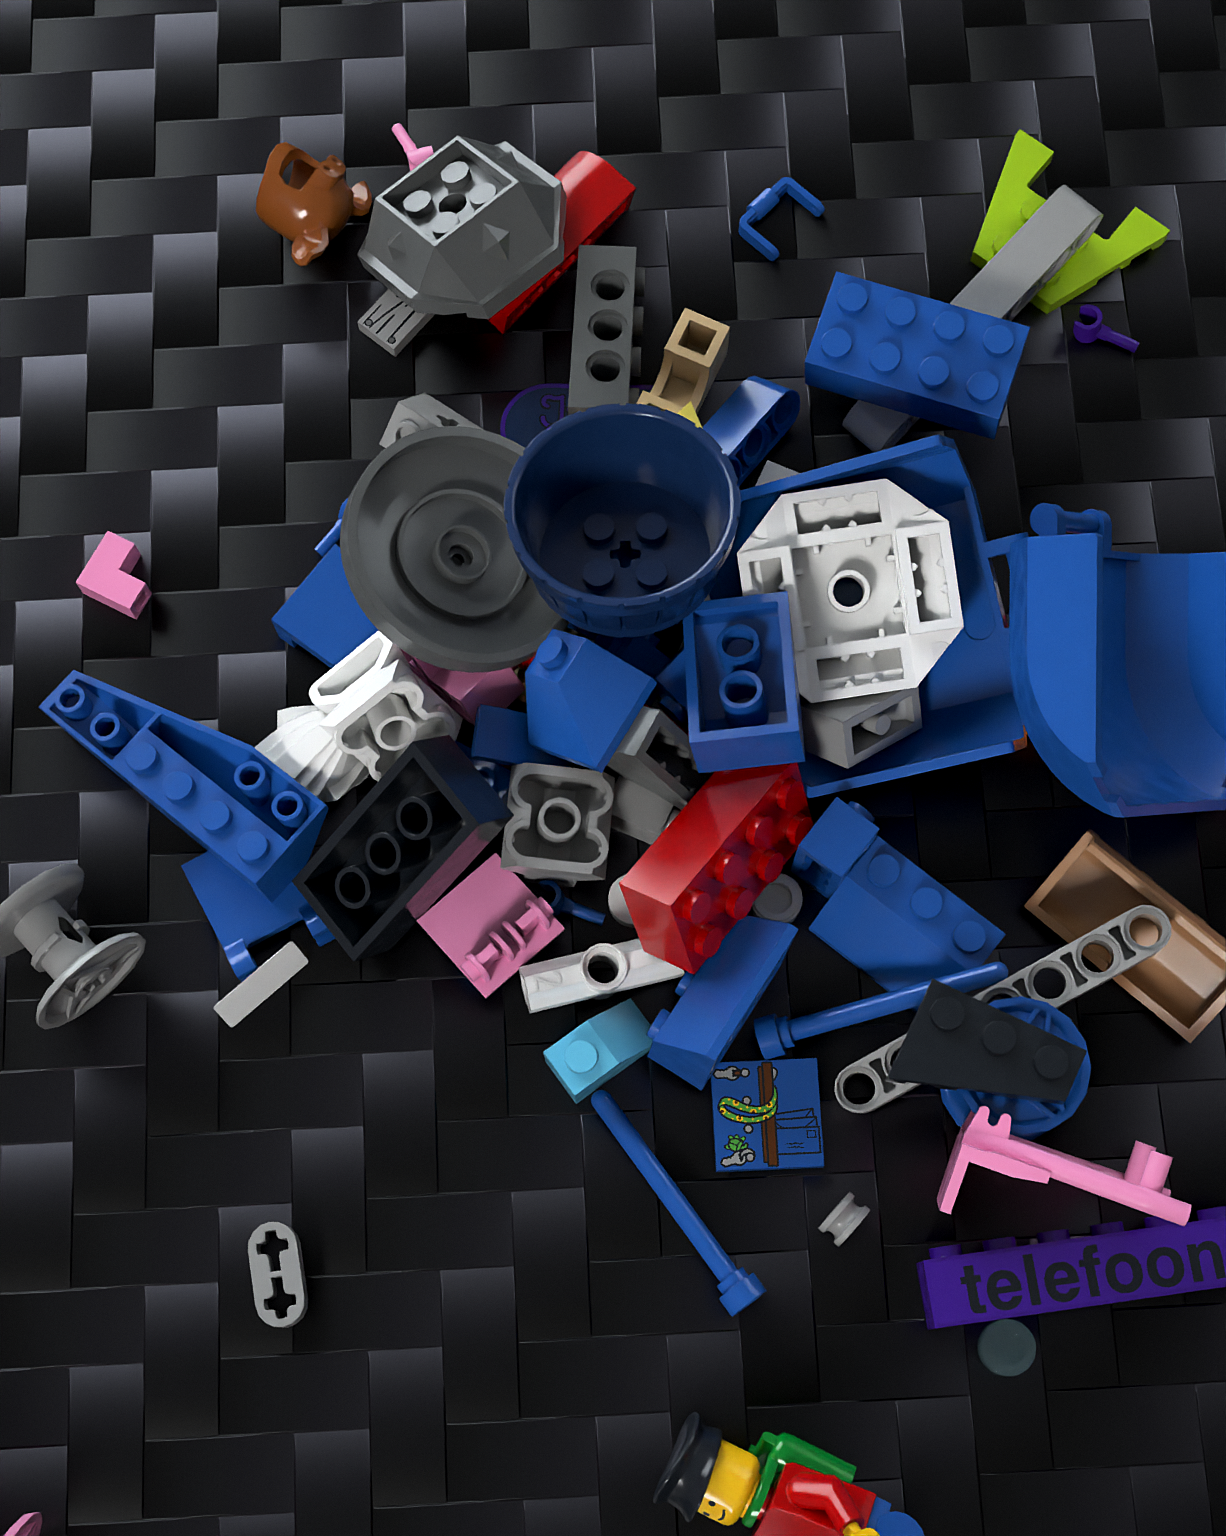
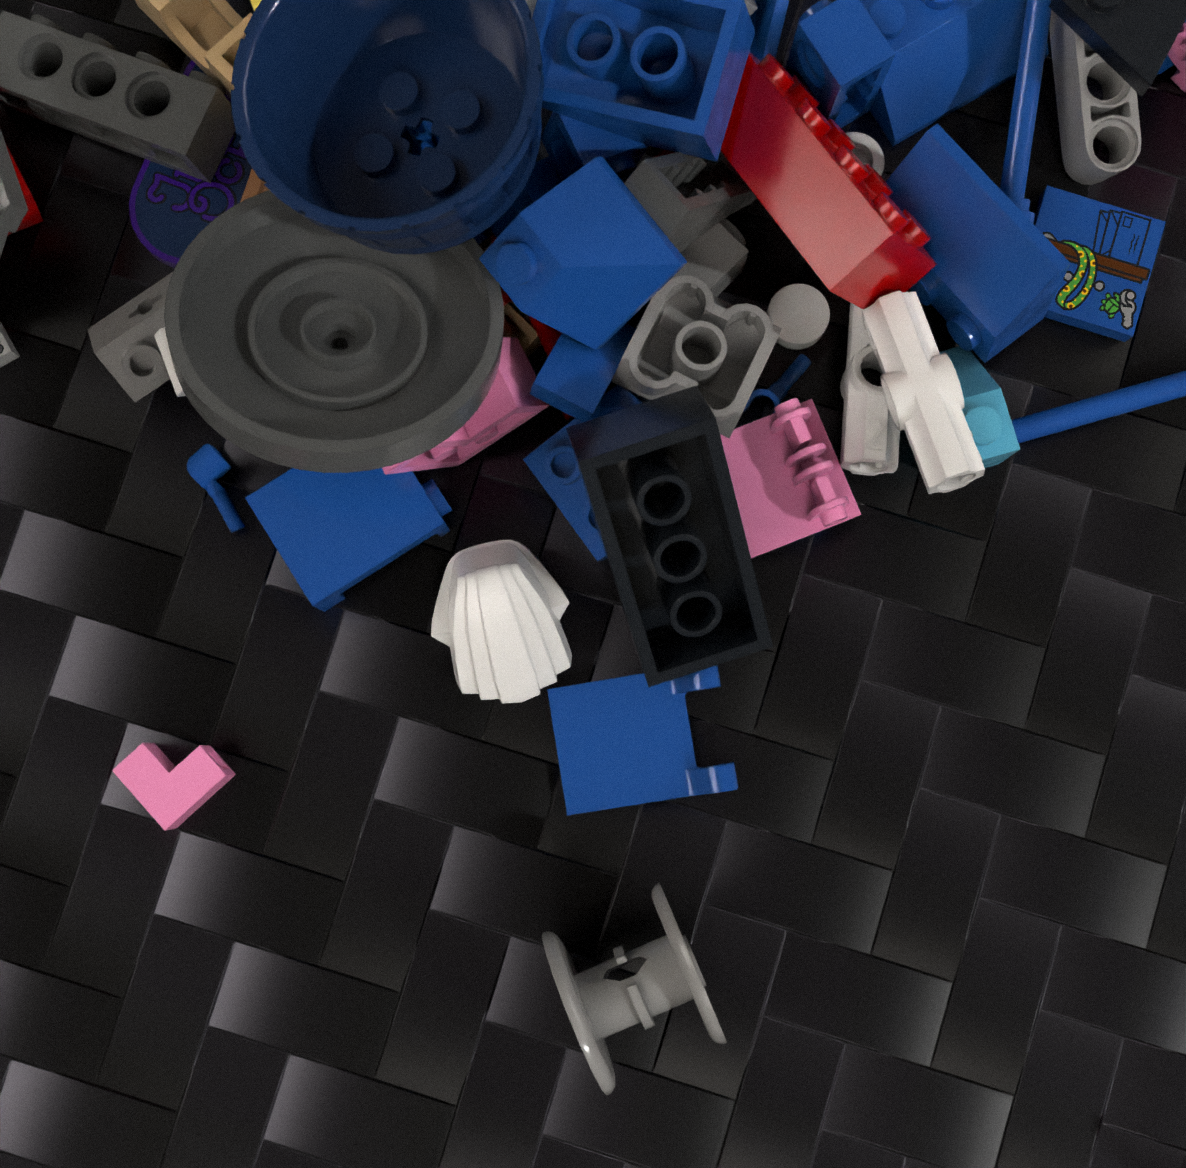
camera: 70 degrees left, 10 degrees up
blue wedge [39,670,329,903] -> none
white sticker [214,941,308,1027] -> none
light grey beam [248,1222,308,1328] -> none
white piece [309,631,463,781] -> none
none -> white piece [862,290,985,494]

